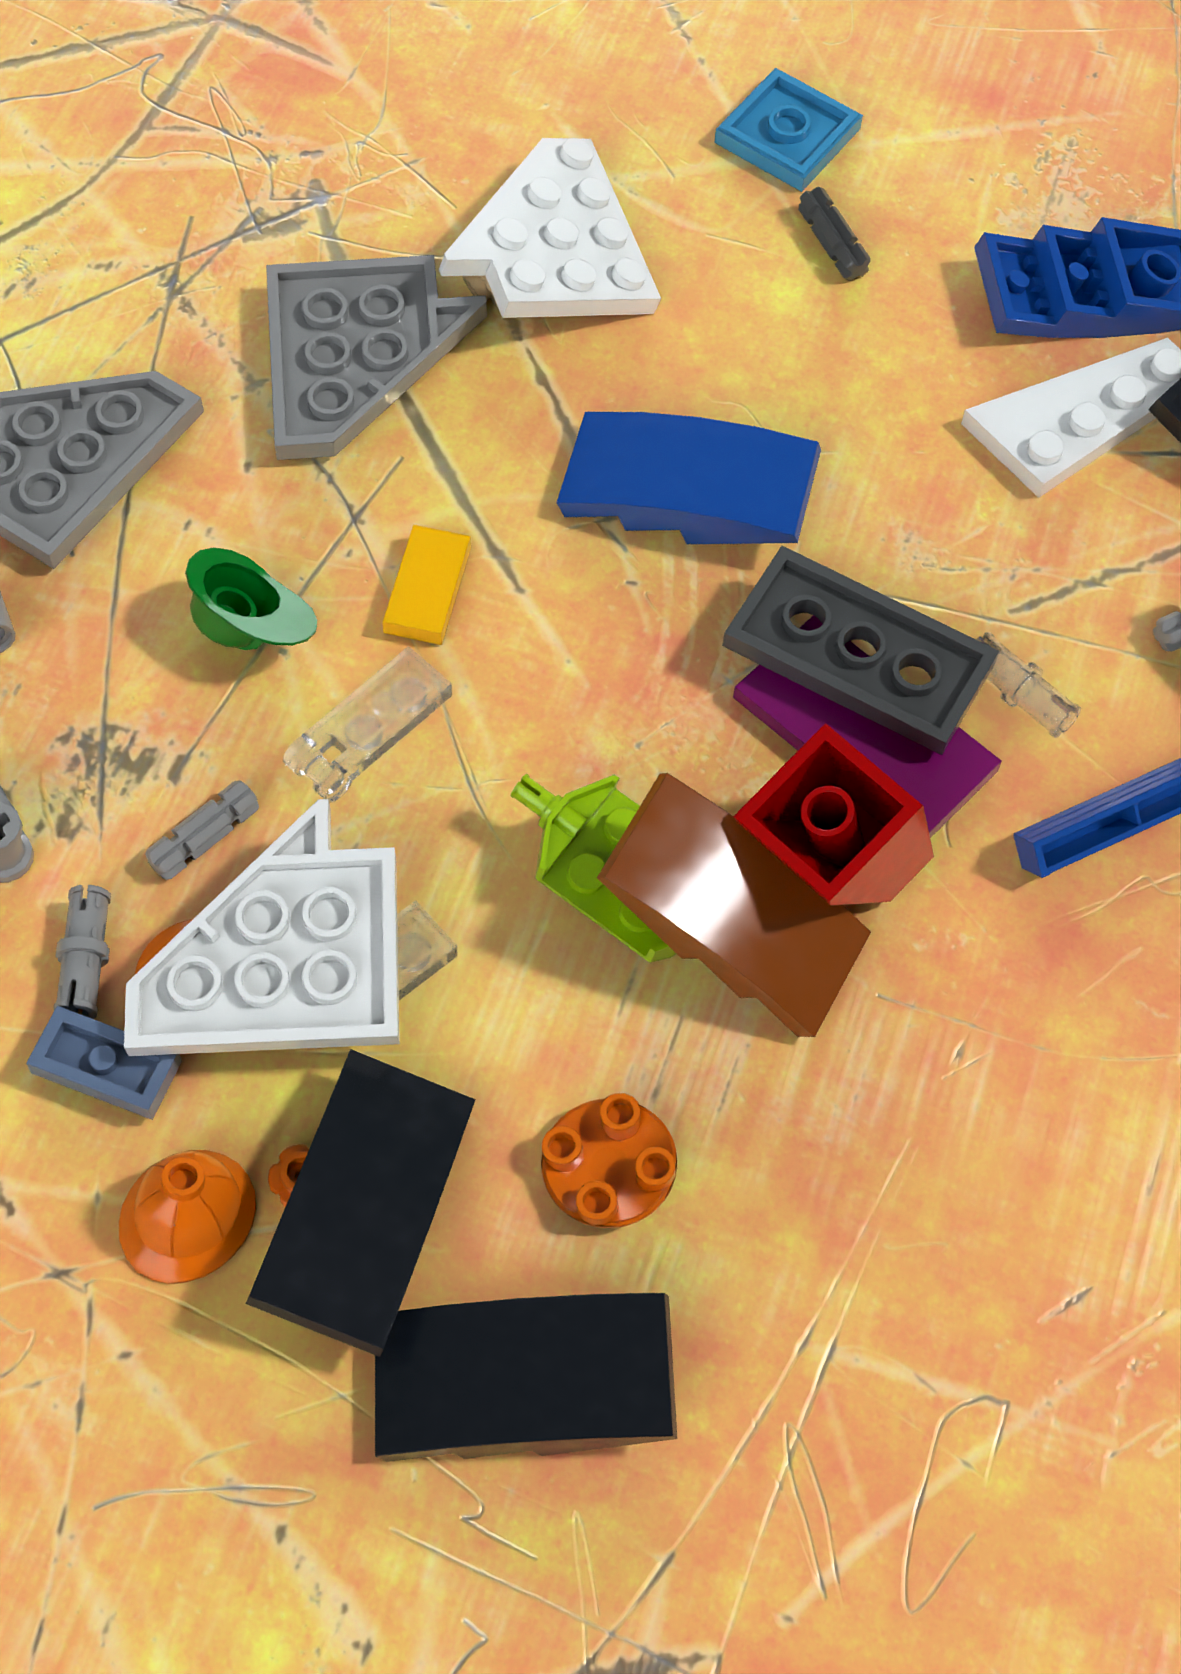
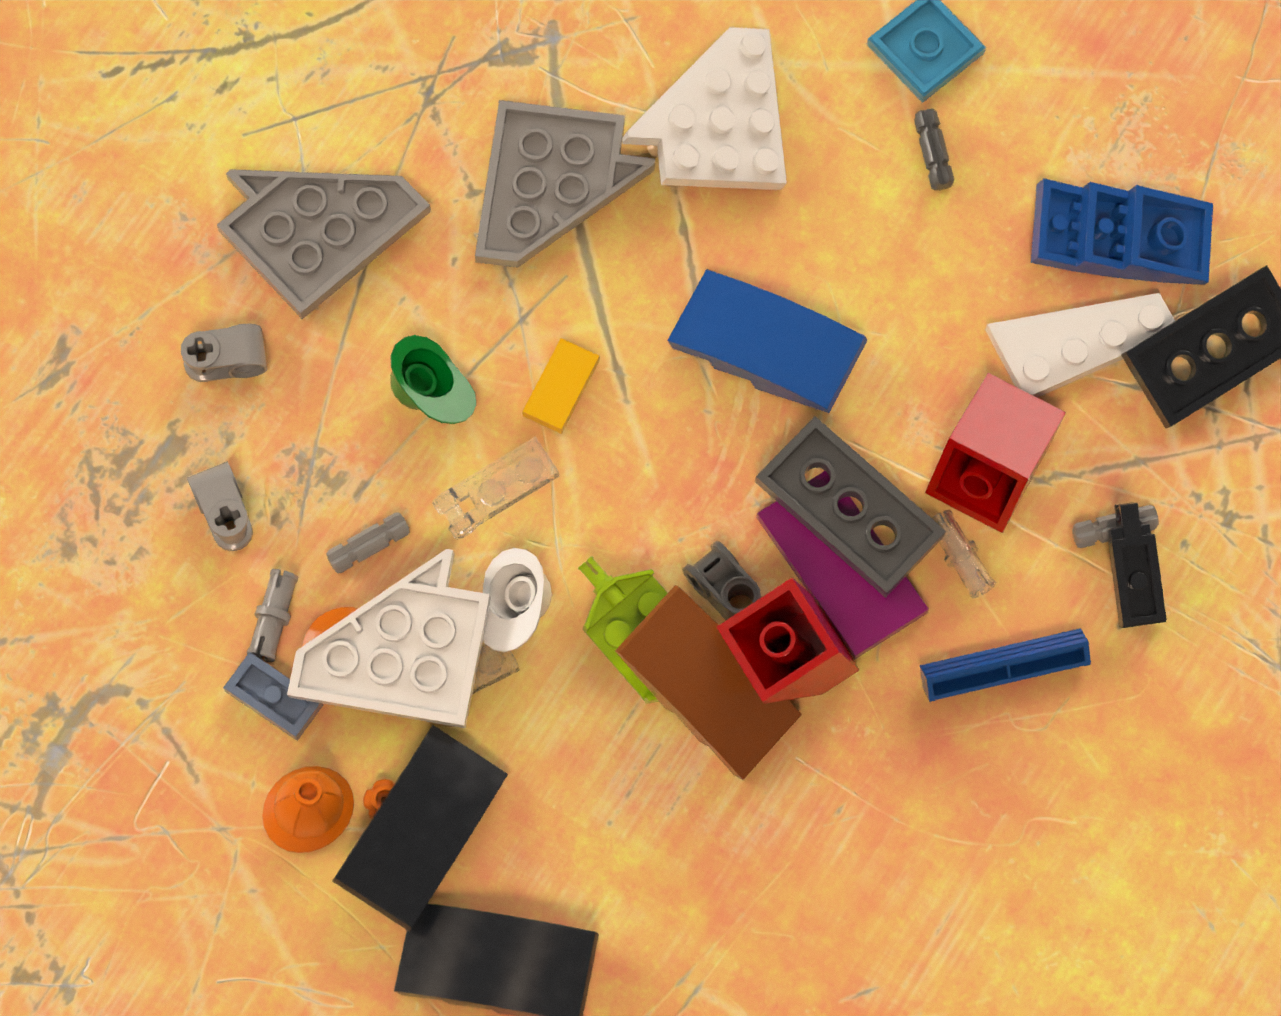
camera: 15 degrees right, 10 degrees up
orange dish [541,1093,677,1228] -> none
none -> white piece [483,548,552,652]
none -> dark grey piece [682,541,761,621]
none -> slope [925,373,1066,533]

